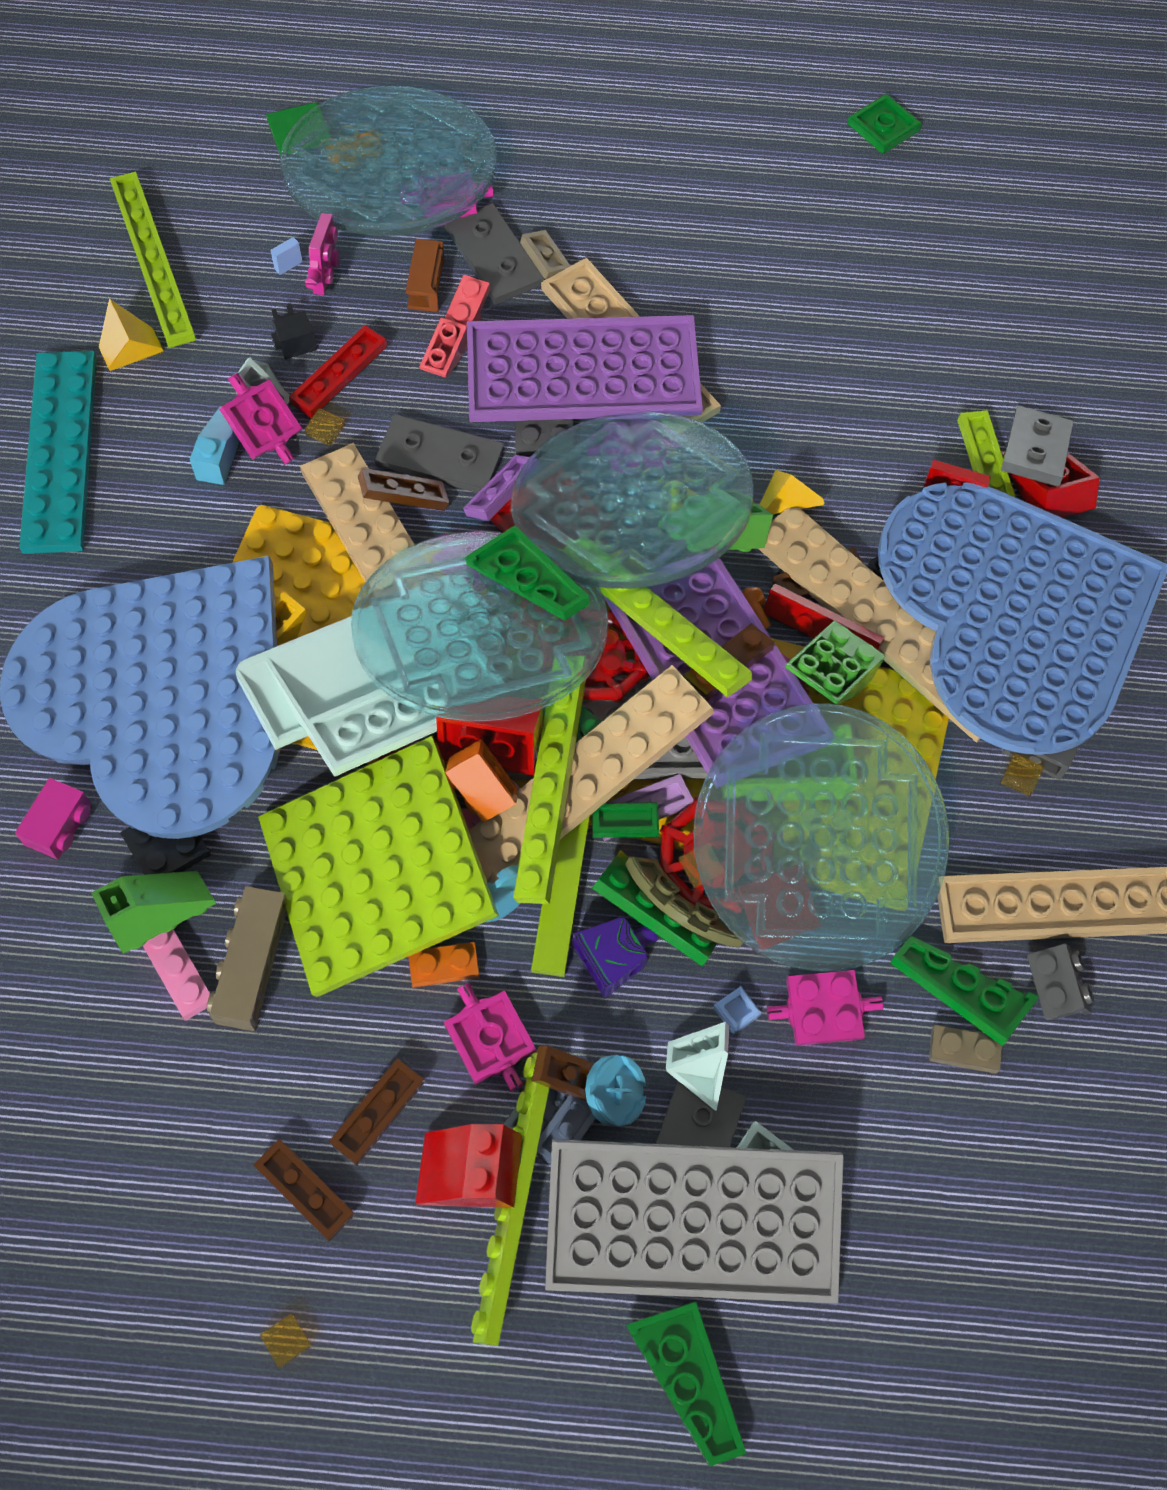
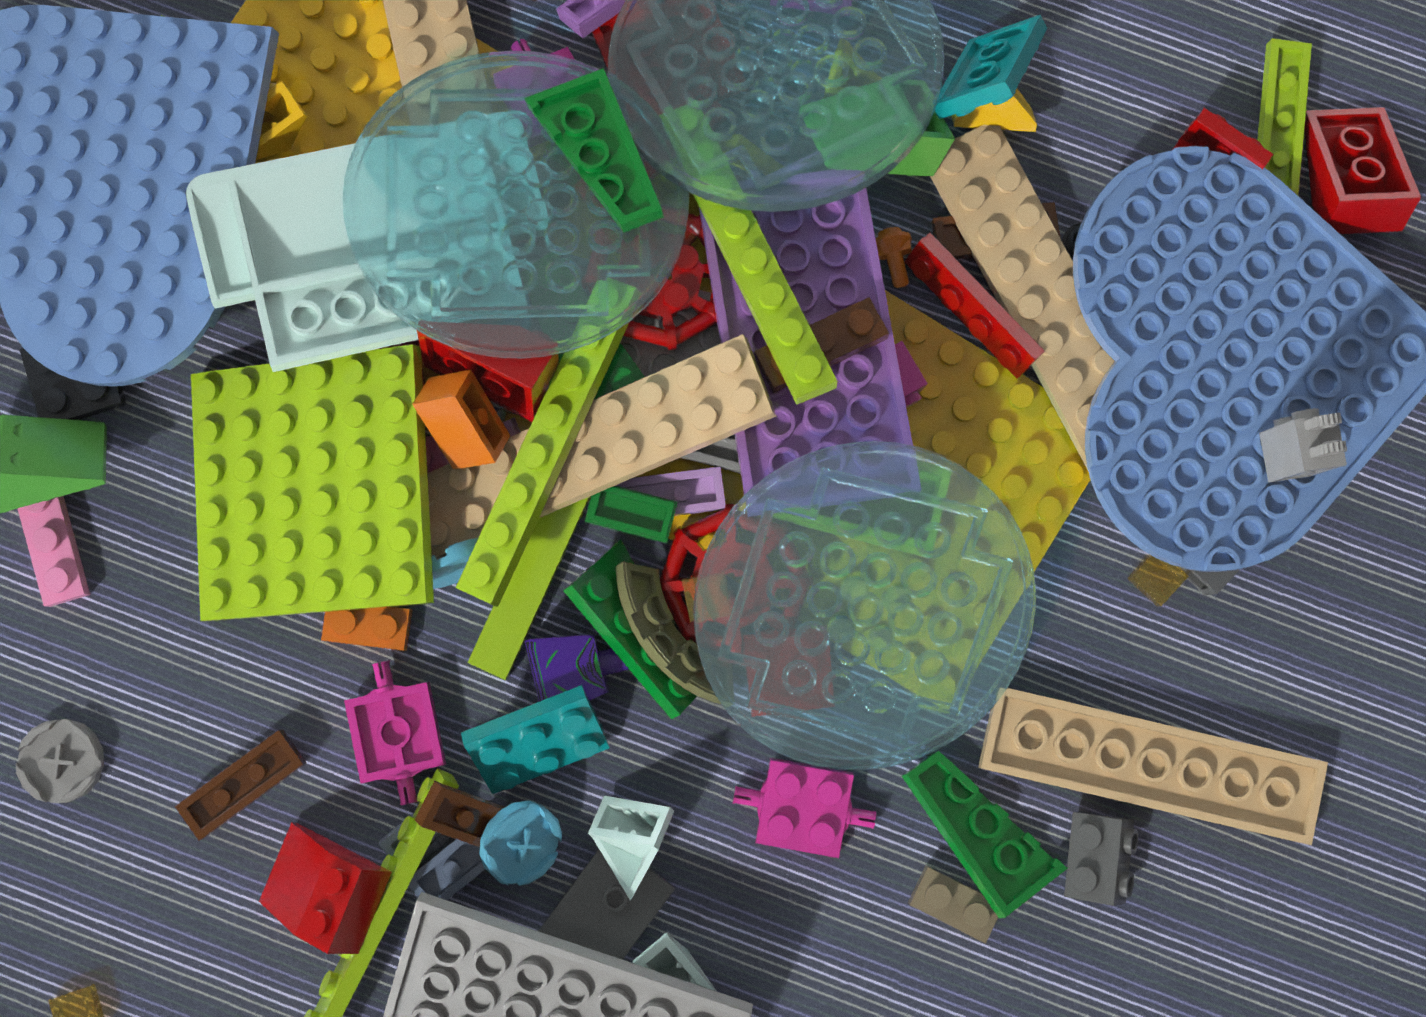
camera: 15 degrees right, 20 degrees up
dark tan brick [207,886,287,1031] -> none
reddish brown plate [253,1139,355,1242] -> none
light blue tile [713,986,761,1035] -> none
bright green slope [785,620,885,705] -> none
plate [1001,405,1073,487] -> none
none -> light grey tile [16,719,104,803]
none -> teal plate [461,685,610,795]
none -> teal plate [932,14,1047,119]
none -> light grey hinge [1259,408,1347,483]

